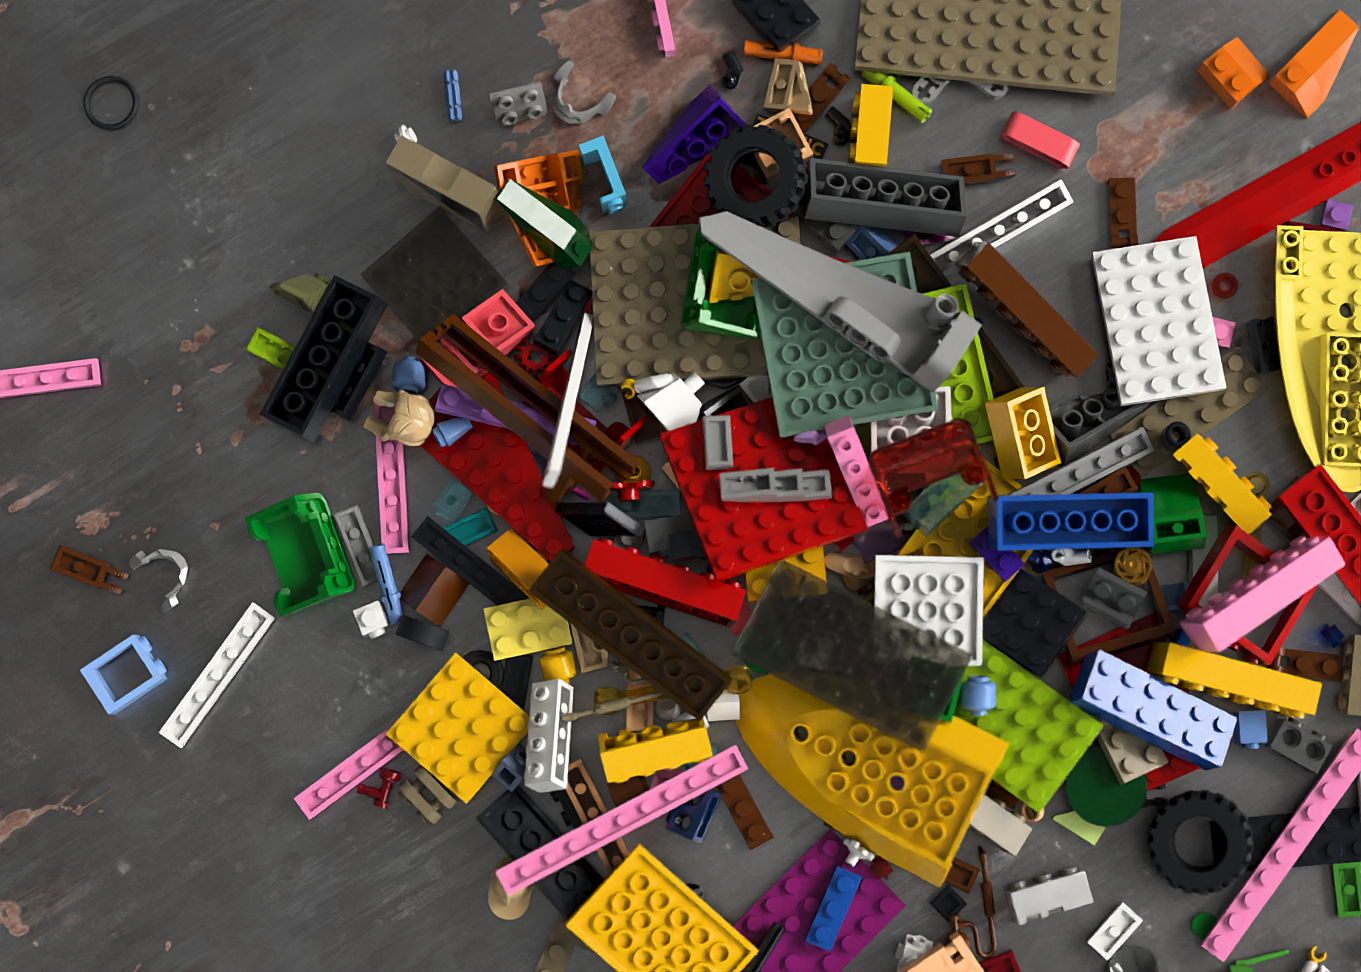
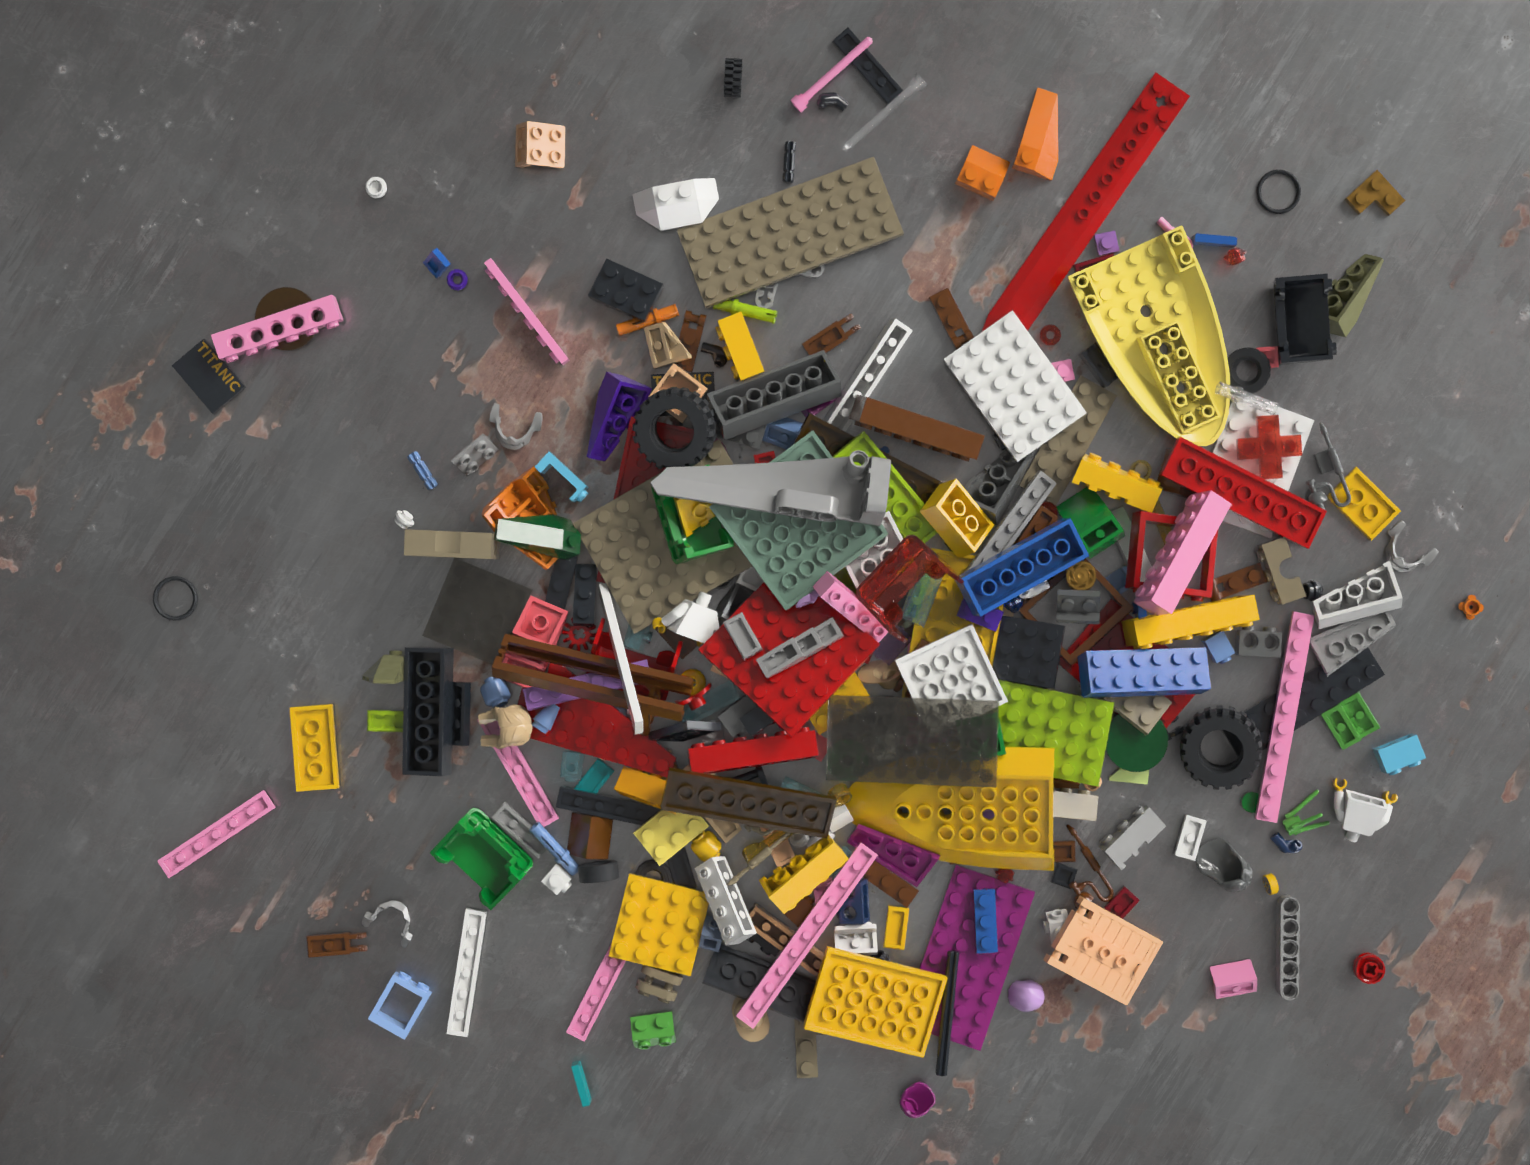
camera: 30 degrees left, 5 degrees up
dark red piece [356,767,401,809] -> none
black arm [721,50,744,89] -> none
white plant [843,839,874,867] -> none
medium blue head [961,675,996,716] -> none
coral beam [1000,112,1080,169] -> none
black brick [1160,422,1191,451] -> none
clear blue plate [1320,623,1345,648] -> none
none -> yellow plate [290,704,340,792]
none -> teal tile [571,1060,592,1107]
none -> bright green bracket [630,1011,676,1050]
none -> white bracket [834,922,878,955]
none -> magenta wing [847,824,940,887]
none -> yellow tile [883,905,909,950]

